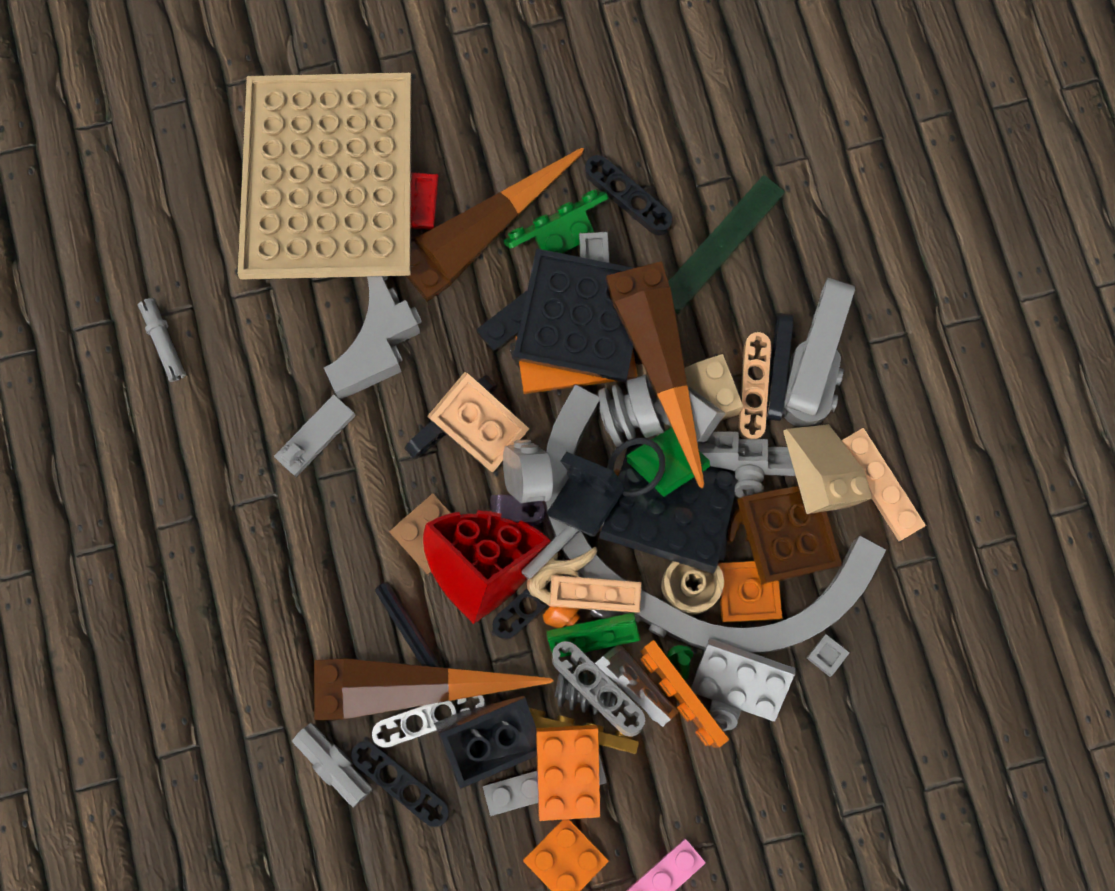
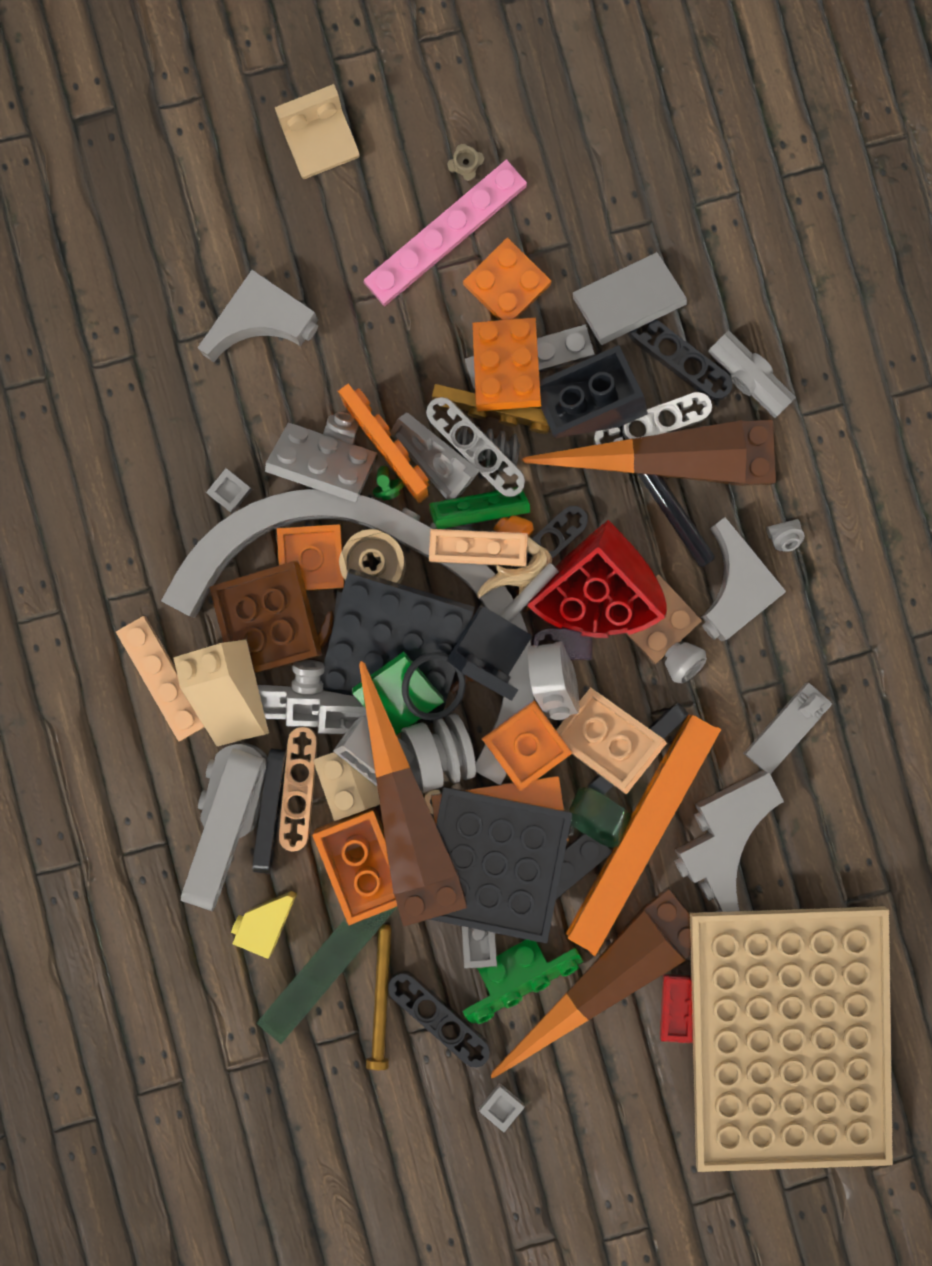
camera: 175 degrees left, 10 degrees up
none -> light grey arch [198,270,318,362]
none -> light yellow slope [231,891,297,959]
none -> orange slope [312,806,397,926]
none -> pearl gold bar [366,924,391,1071]
none -> light grey plate [479,1083,525,1132]
none -> orange tile [481,700,572,791]
none -> orange tile [566,714,721,956]
none -> clear green beam [568,787,631,848]
none -> light grey tile [573,252,687,345]
none -> light grey cone [665,642,707,683]
none -> light grey arch [701,517,786,641]
none -> light grey plate [766,519,805,551]

